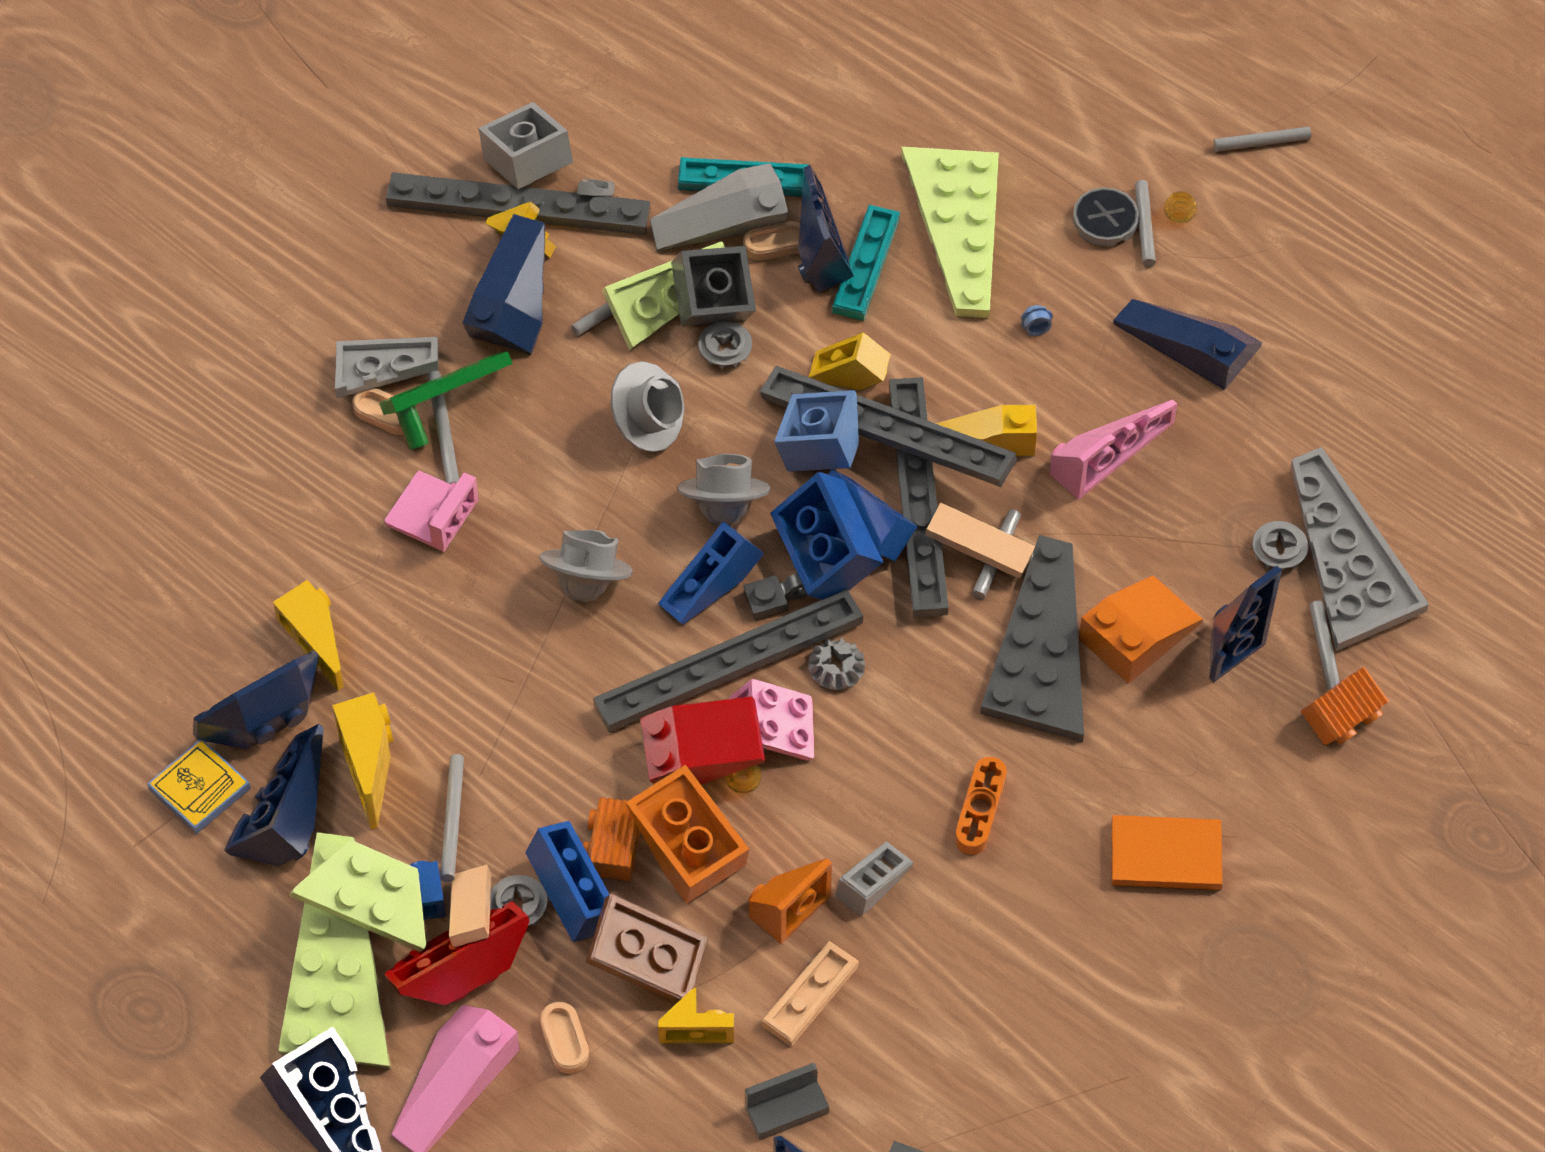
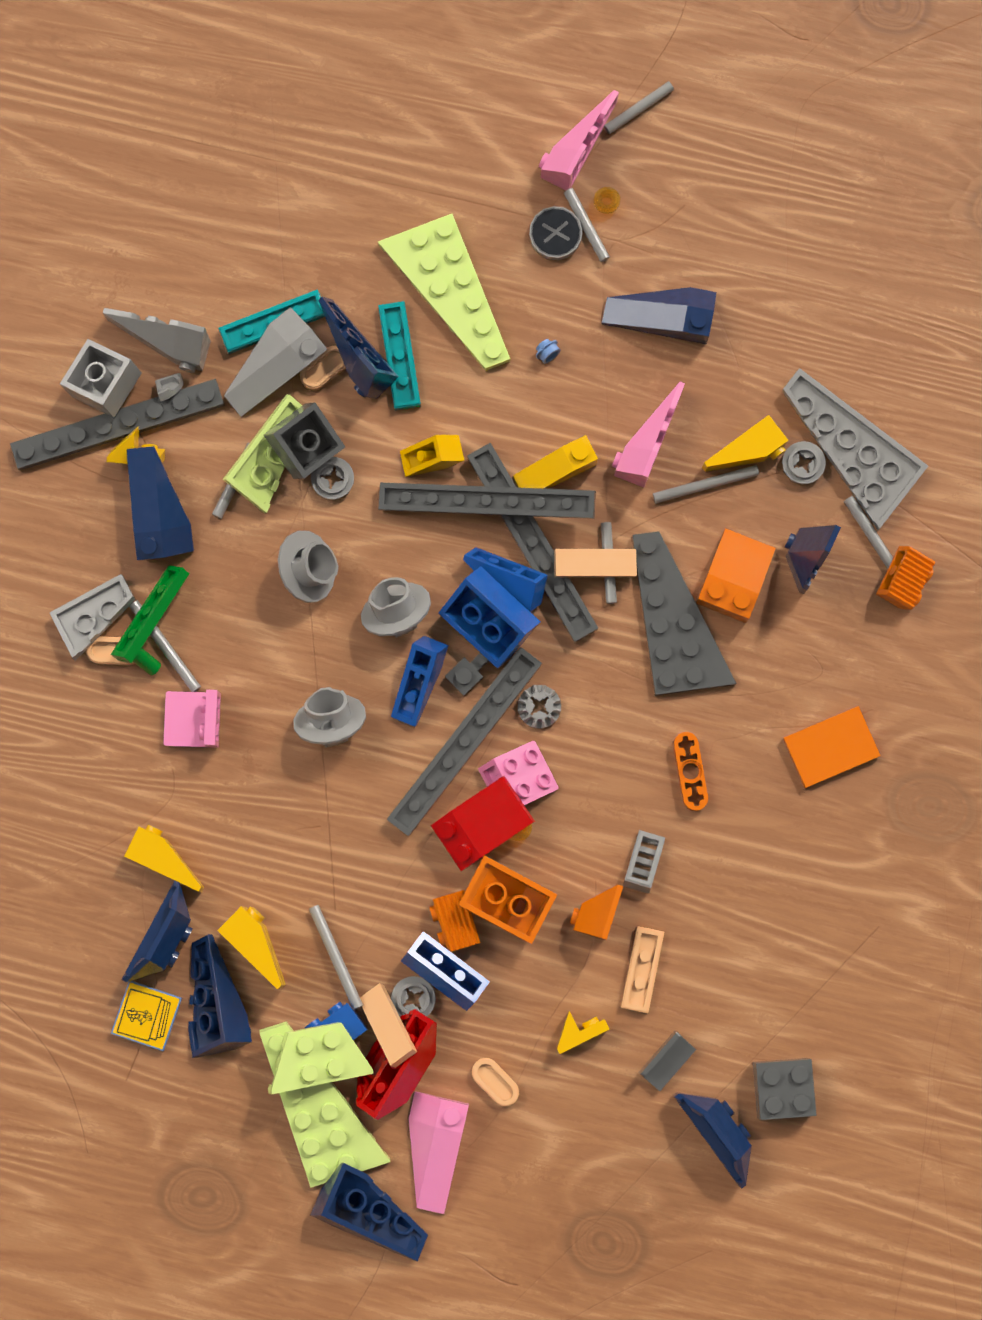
camera: 25 degrees left, 25 degrees up
tile [585,893,708,1003] -> none
medium blue slope [774,390,859,471] -> none
none -> light grey wedge [103,308,211,373]
none -> bright pink wedge [539,90,619,190]
none -> light grey bar [653,465,759,504]
none -> yellow slope [702,415,788,472]

